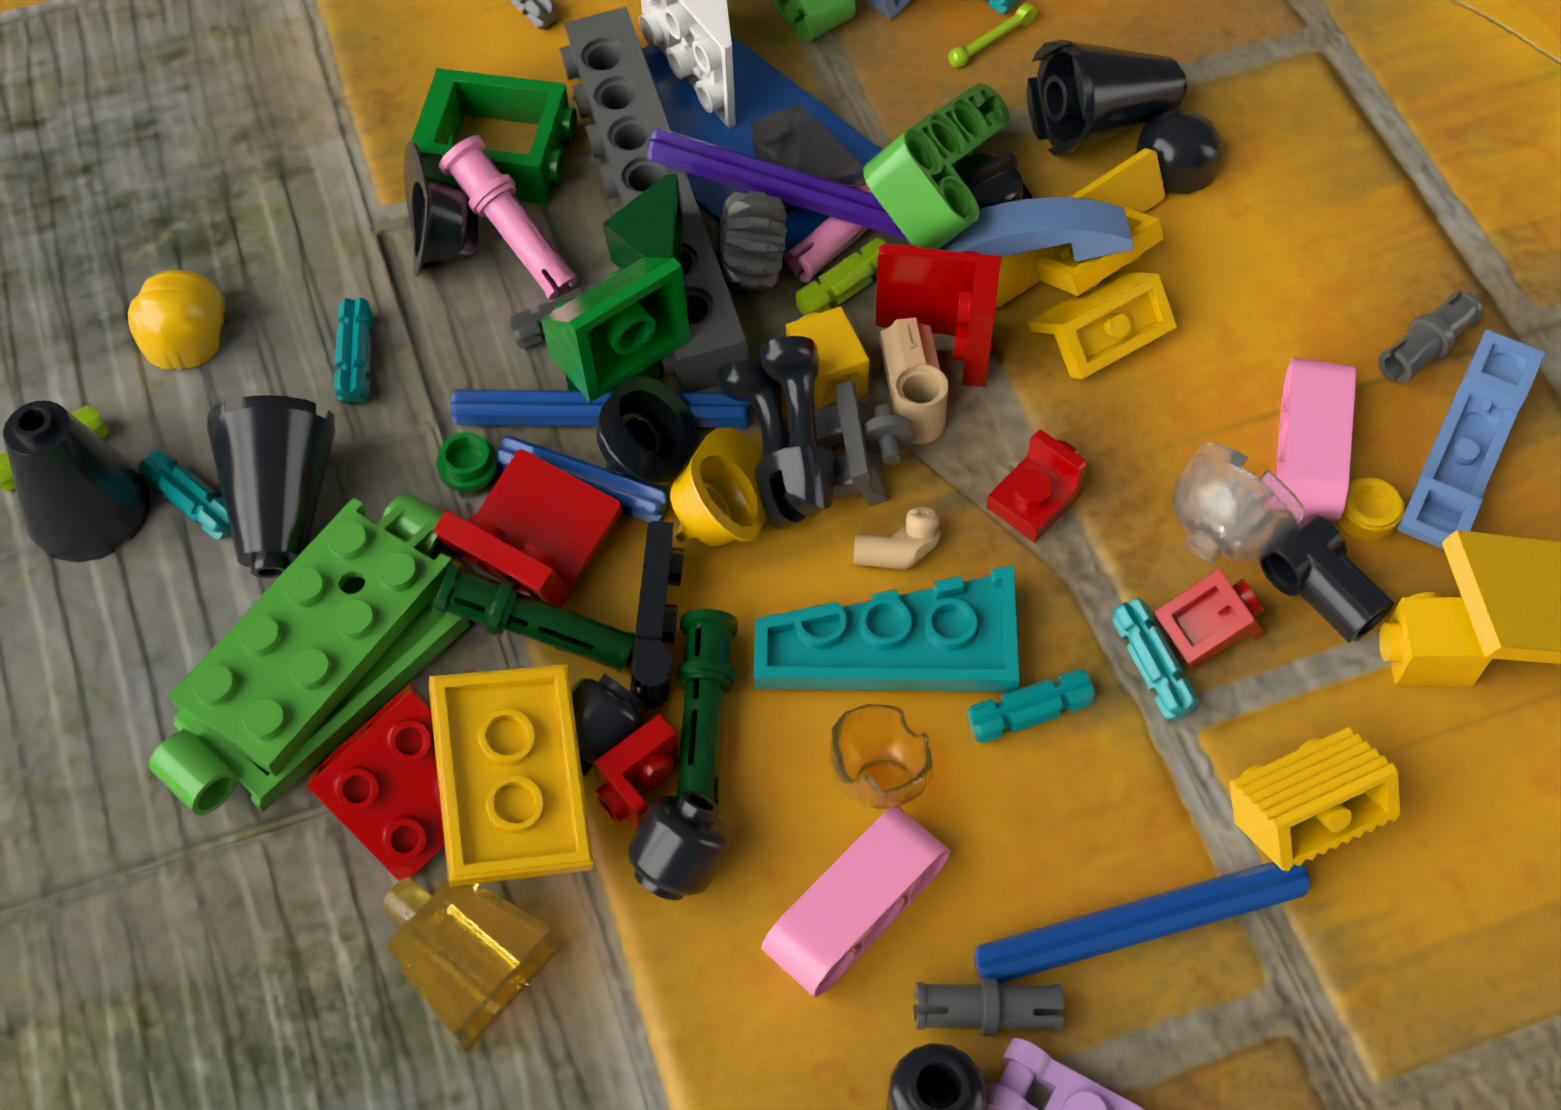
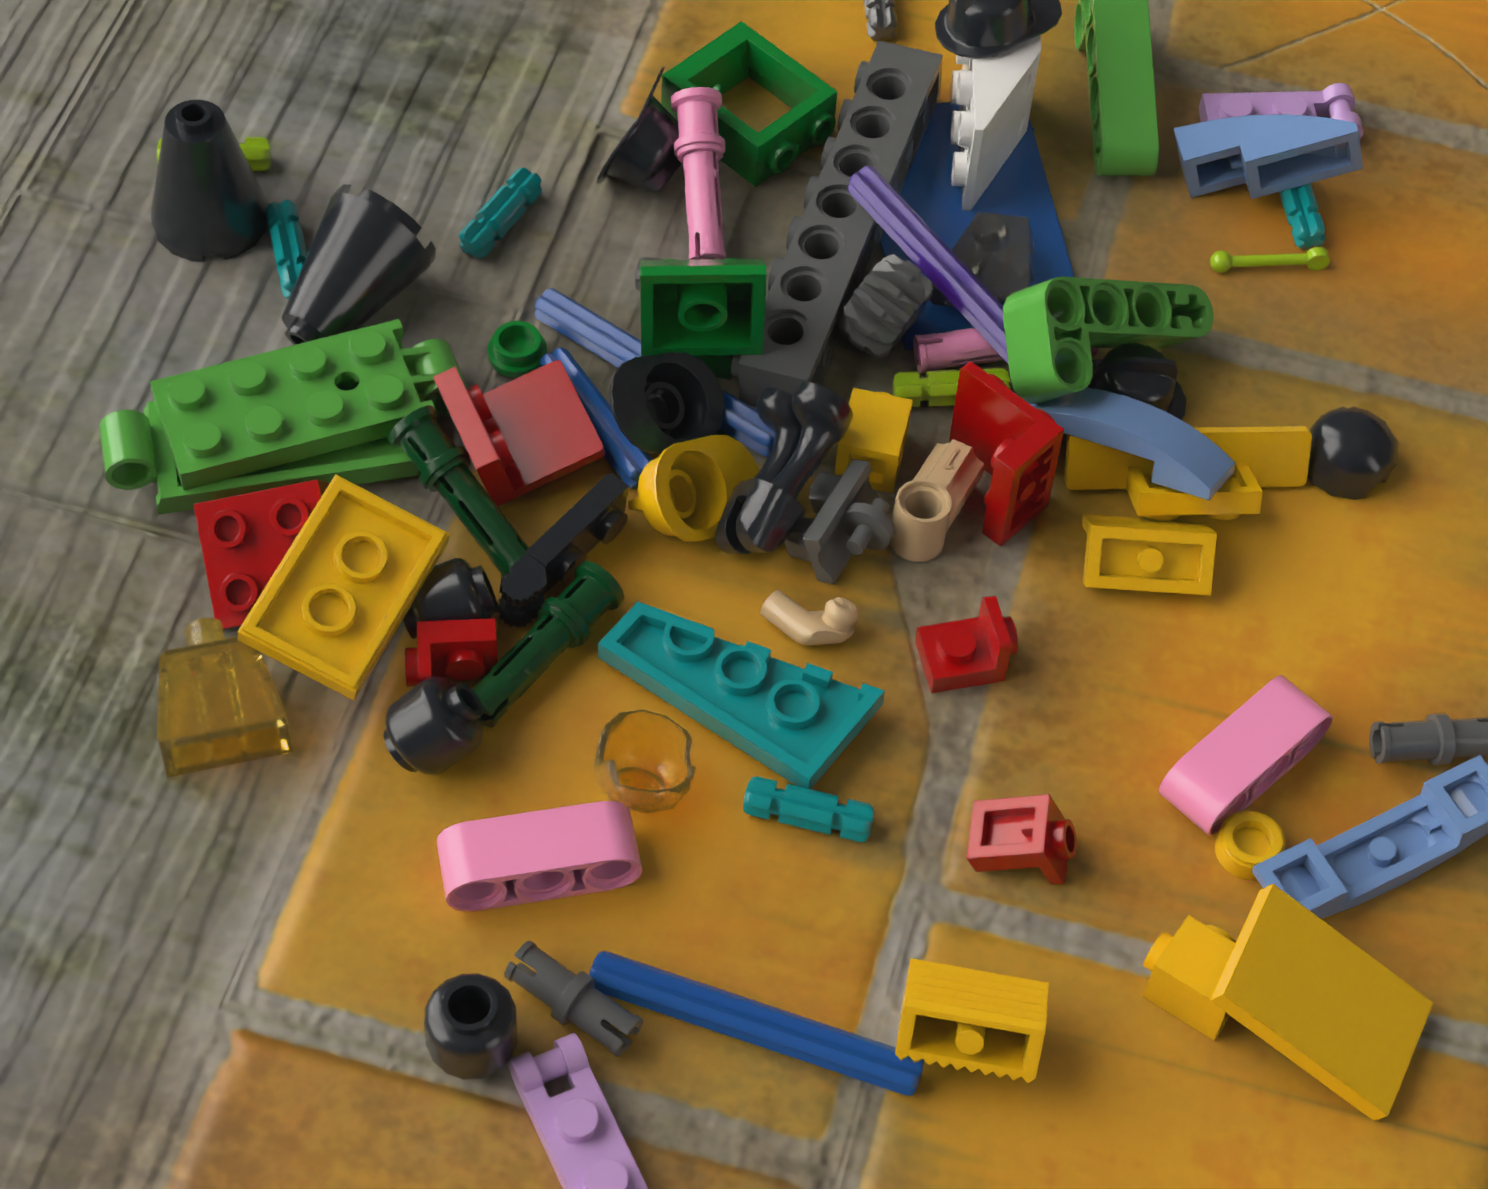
camera: 30 degrees right, 5 degrees down
yellow hair [128,269,225,370] -> none
dark green slope [602,174,684,269] -> none
black cone [1026,40,1187,154] -> none
teal axle [1112,598,1198,720] -> none
clear cylinder [1172,442,1305,564] -> none
black piece [1259,514,1394,643] -> none

